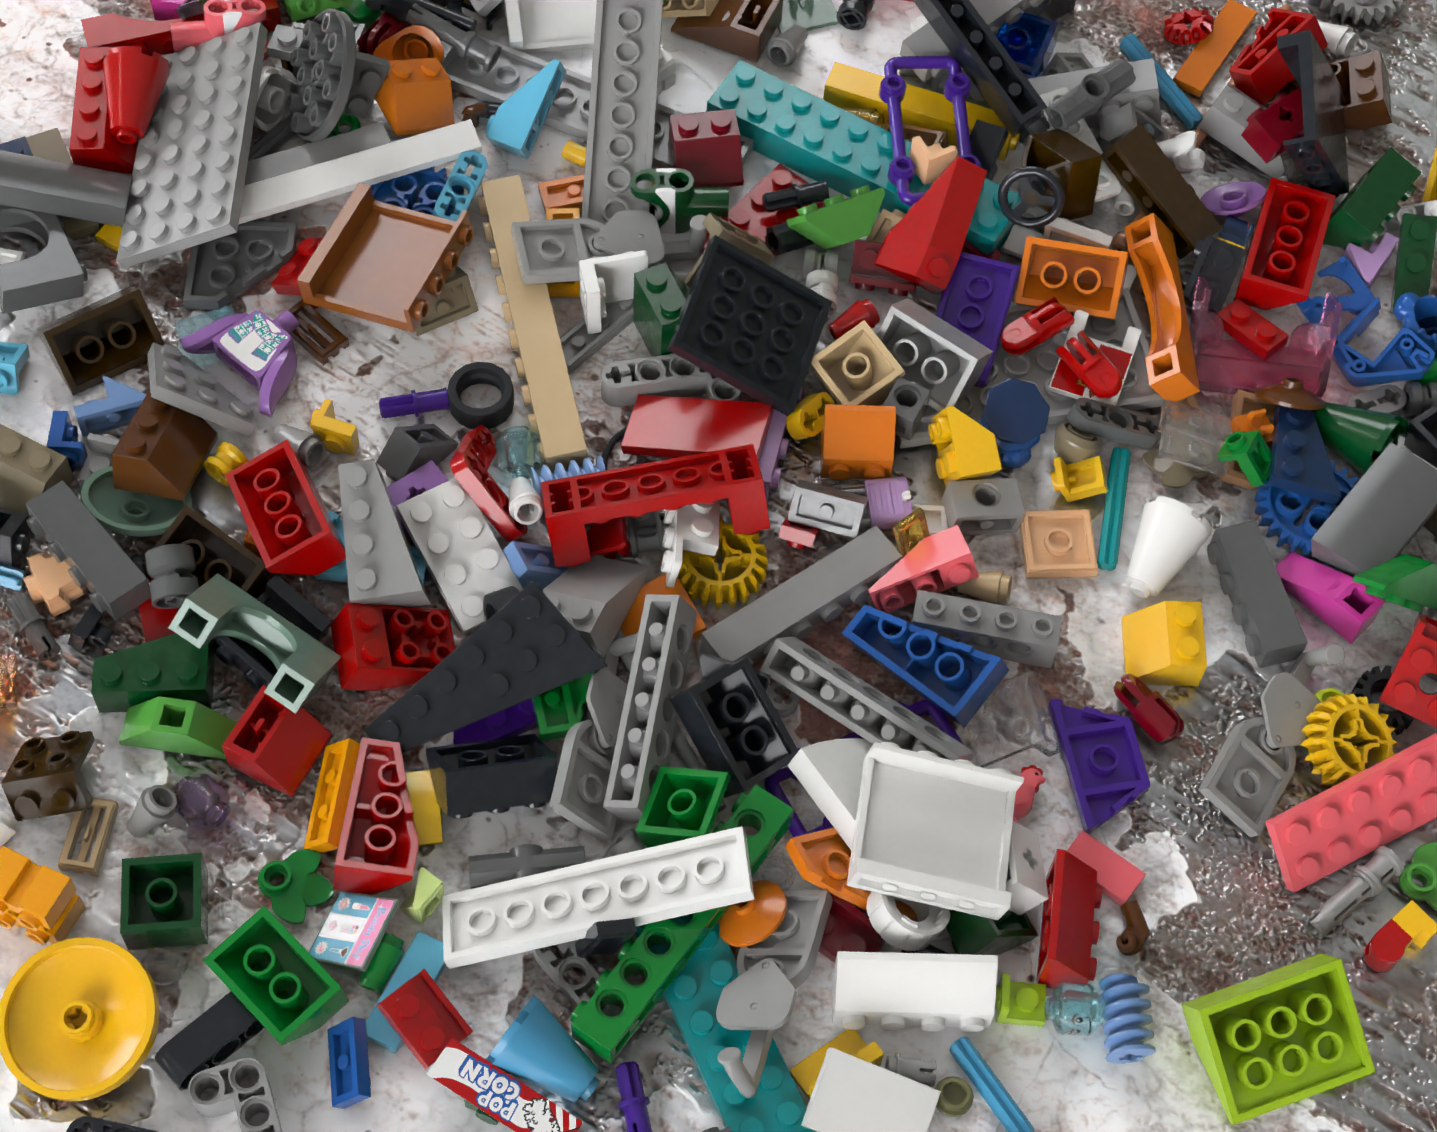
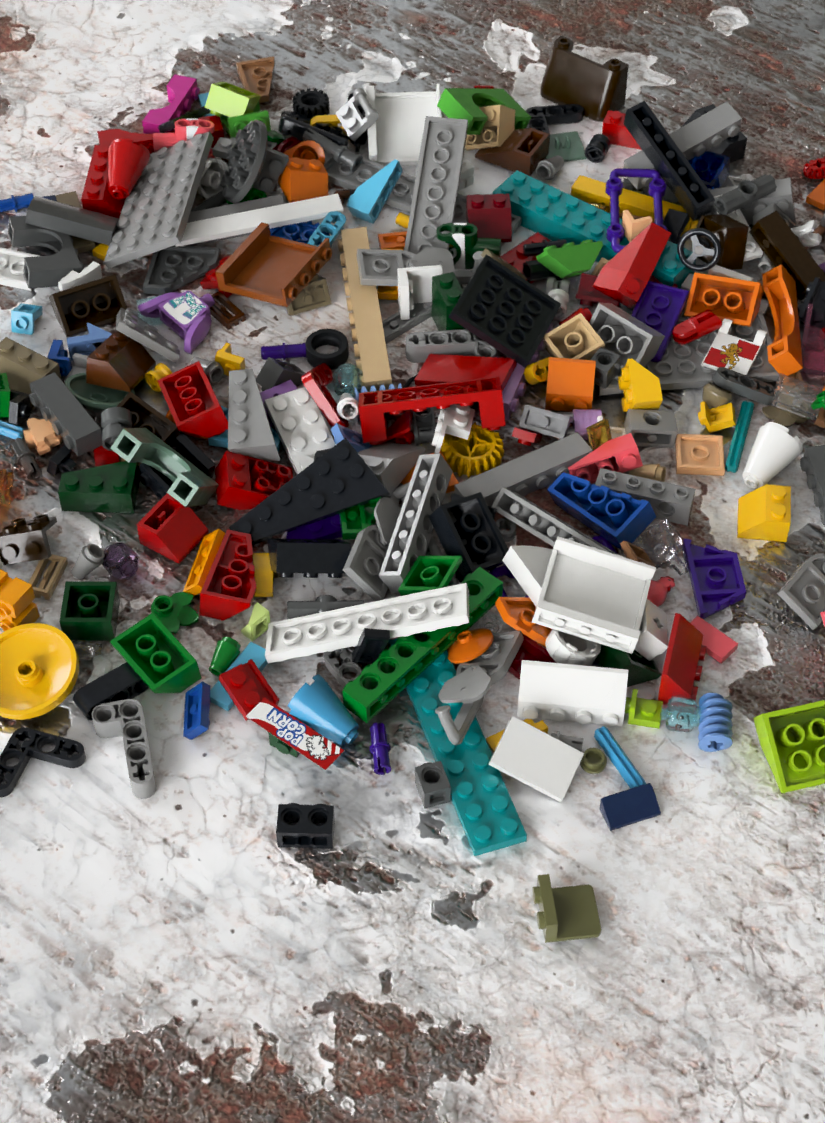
camera: 10 degrees right, 10 degrees down
bright green slope [119,696,237,759] -> none
piece [309,891,400,972] -> none
dark blue piece [980,378,1050,468] -> none
red arm [1055,330,1122,399] -> none
dark red arm [1113,673,1184,742] -> none
reddish brown arm [1116,900,1150,956] -> none
dark azure axle [1120,34,1203,130] -> none
none -> white slope [58,261,102,292]
none -> medium nougat slope [620,541,656,567]

